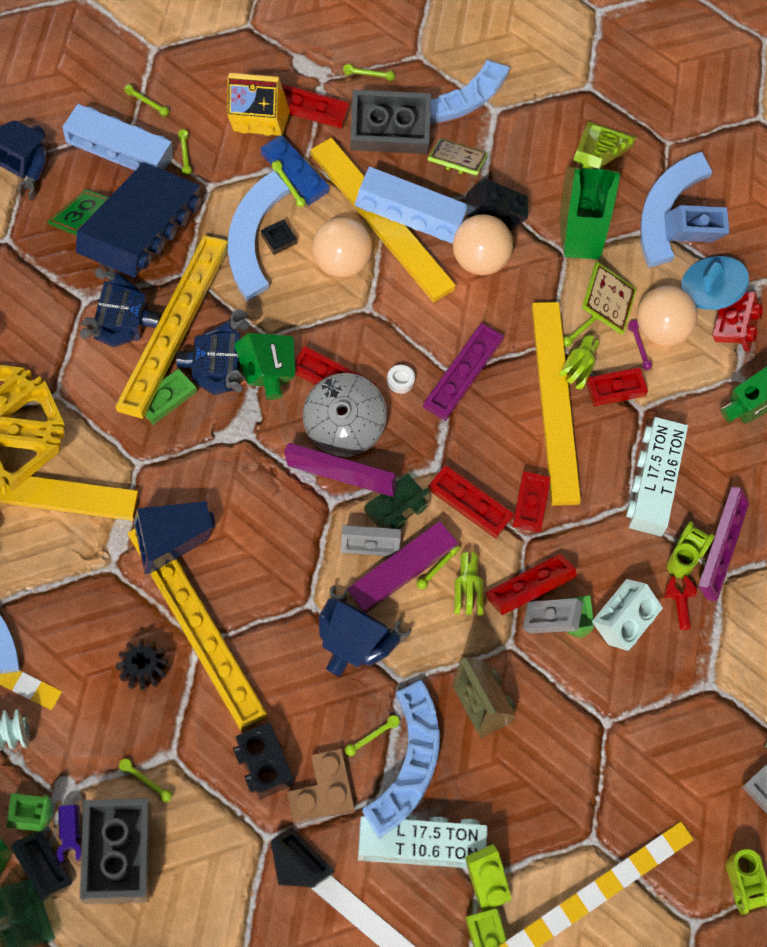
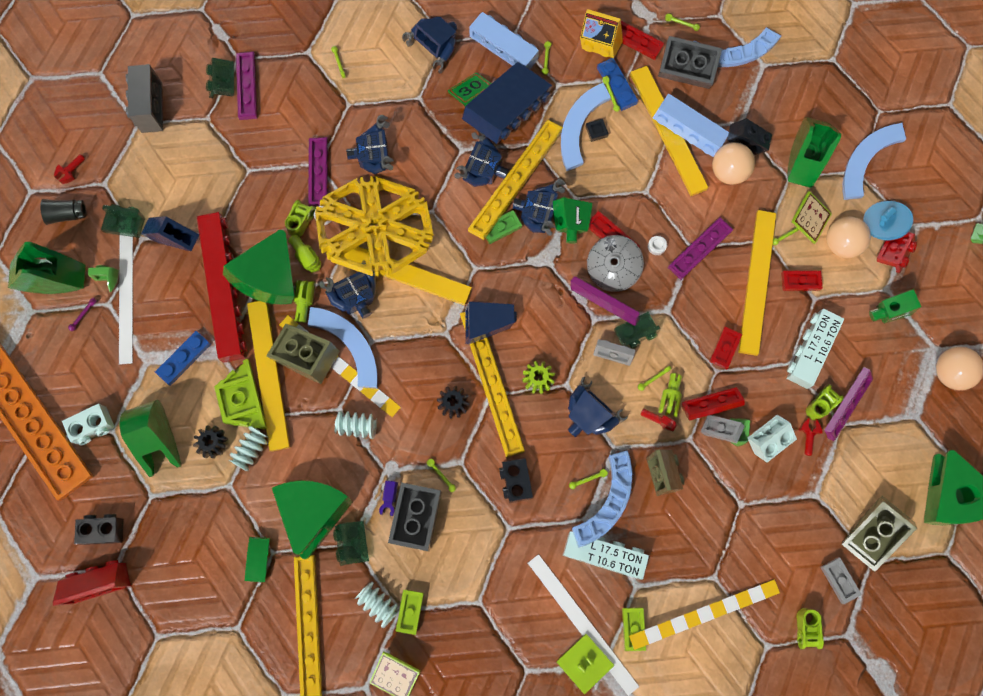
camera: 20 degrees right, 10 degrees up
bright green plate [6,793,54,831] -> none
black tile [11,831,72,901] -> none
lime hinge [124,84,169,117] -> none
black slope [271,827,335,888] -> none
medium nougat plate [287,749,354,825] -> none
light nougat piece [312,218,372,277] -> none
magenta tile [347,521,458,613] -> none
piece [427,139,489,176] -> none
red plate [427,465,514,539] -> none
lime plate [464,844,512,912] -> none
lime arm [559,335,599,389] -> none
lime wing [574,122,636,169] -> none
magenta hinge [628,320,652,370] -> none
medium blue brick [664,205,729,242] -> none
none -> lime gear [522,361,555,394]
none -> red bar [641,409,677,432]

